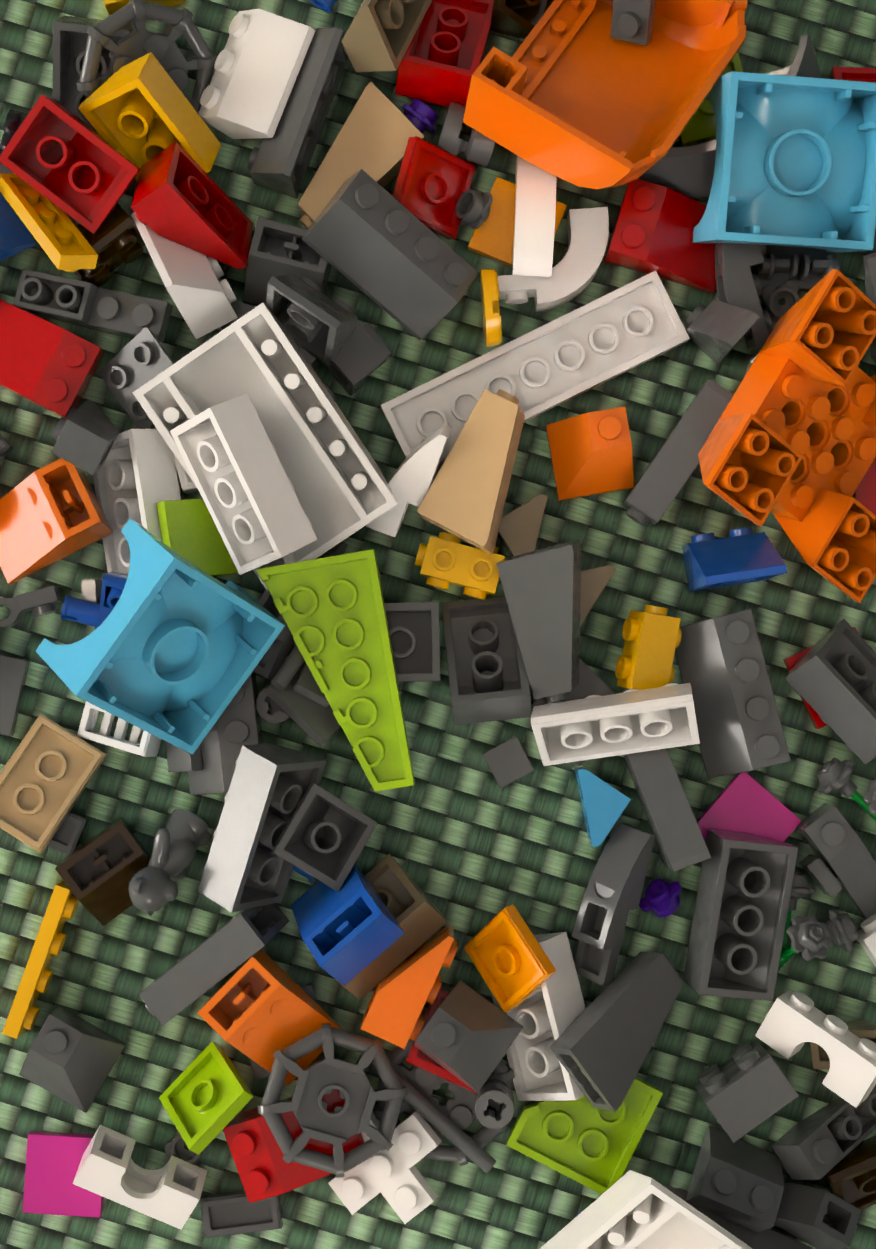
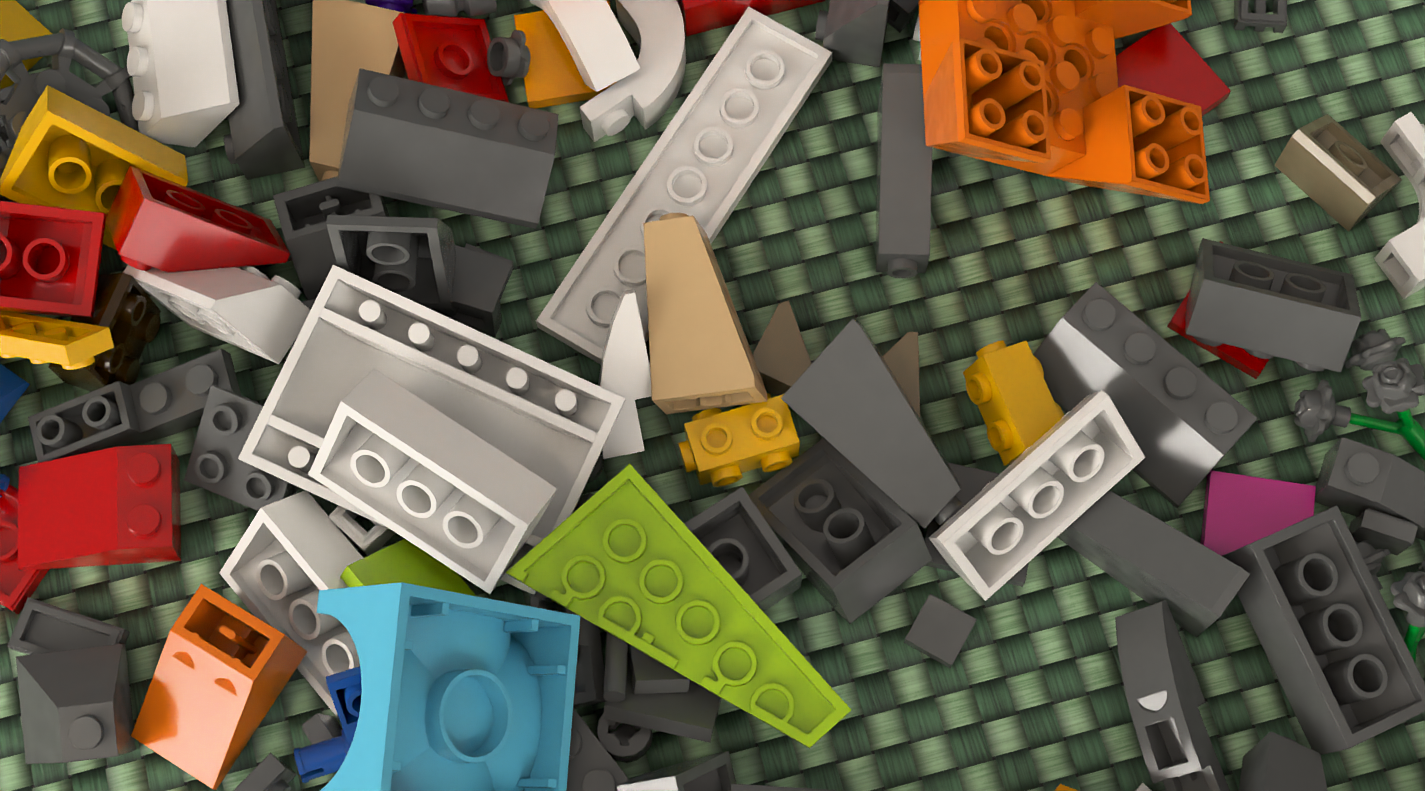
camera: 30 degrees left, 15 degrees down
dark grey slope [51,399,120,475] -> none
yellow tile [480,269,502,348] -> none
orange slope [546,406,634,501] -> none
dark azure slope [575,767,631,847] -> none
dark purple plate [639,878,682,917] -> none
blue slope [682,527,787,592] -> none

